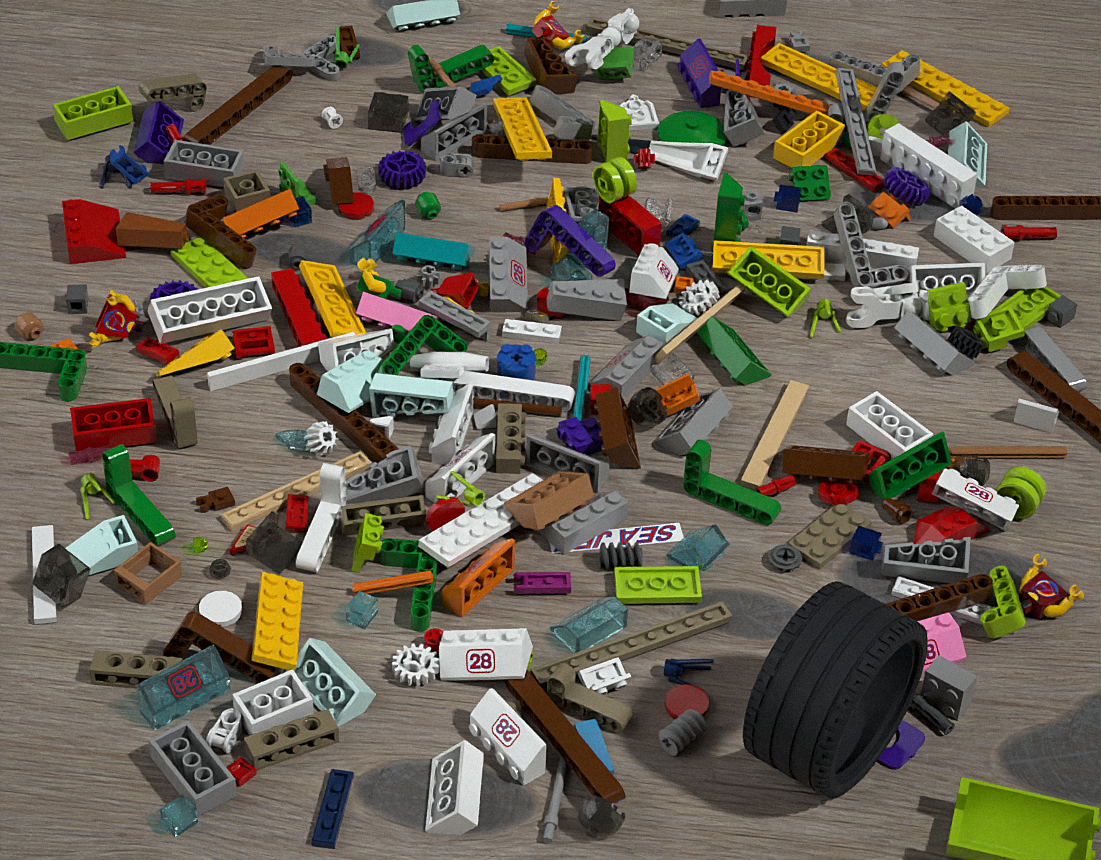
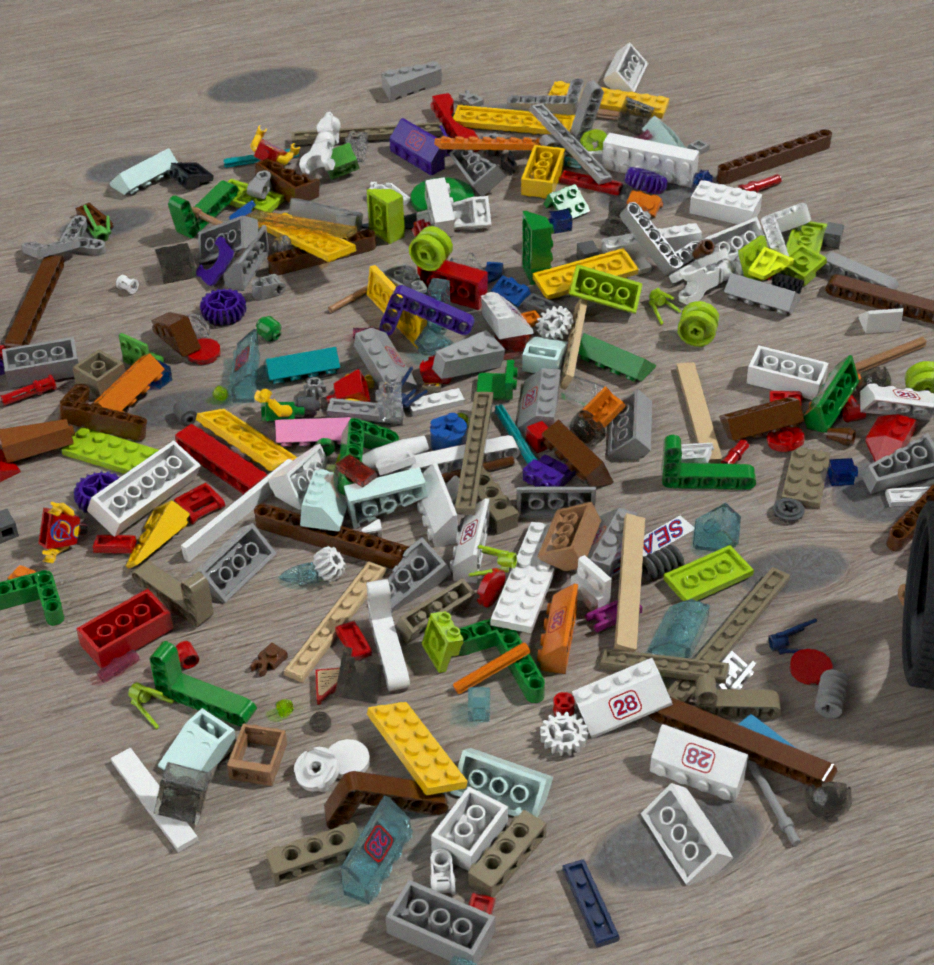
camera: 25 degrees left, 0 degrees up
none -> black plate [169,162,214,189]
none -> light grey slope [189,523,277,603]
none -> clear neon green hinge [212,385,228,401]
none -> clear yellow tile [245,210,357,238]
none -> light grey piece [247,170,272,199]
none -> white plate [294,747,340,792]
none -> clear red plate [335,454,377,488]
none -> clear brick [375,382,402,421]
none -> dark blue plant [390,366,428,408]
none -> white brick [425,177,457,237]
none -> dark tan plate [455,392,493,515]
none -> green bracket [477,360,518,400]
none -> white plate [571,555,612,611]
none -> dark tan tile [599,649,730,684]
none -> white slope [603,42,648,92]
none -> tan tile [614,513,645,652]
none -> lime wheel [677,301,719,347]
none -> white plate [681,442,714,463]
none -> light grey tile [688,139,710,155]
none -> reddish brown cone [692,239,714,259]
none -> neon yellow wing [748,247,794,281]

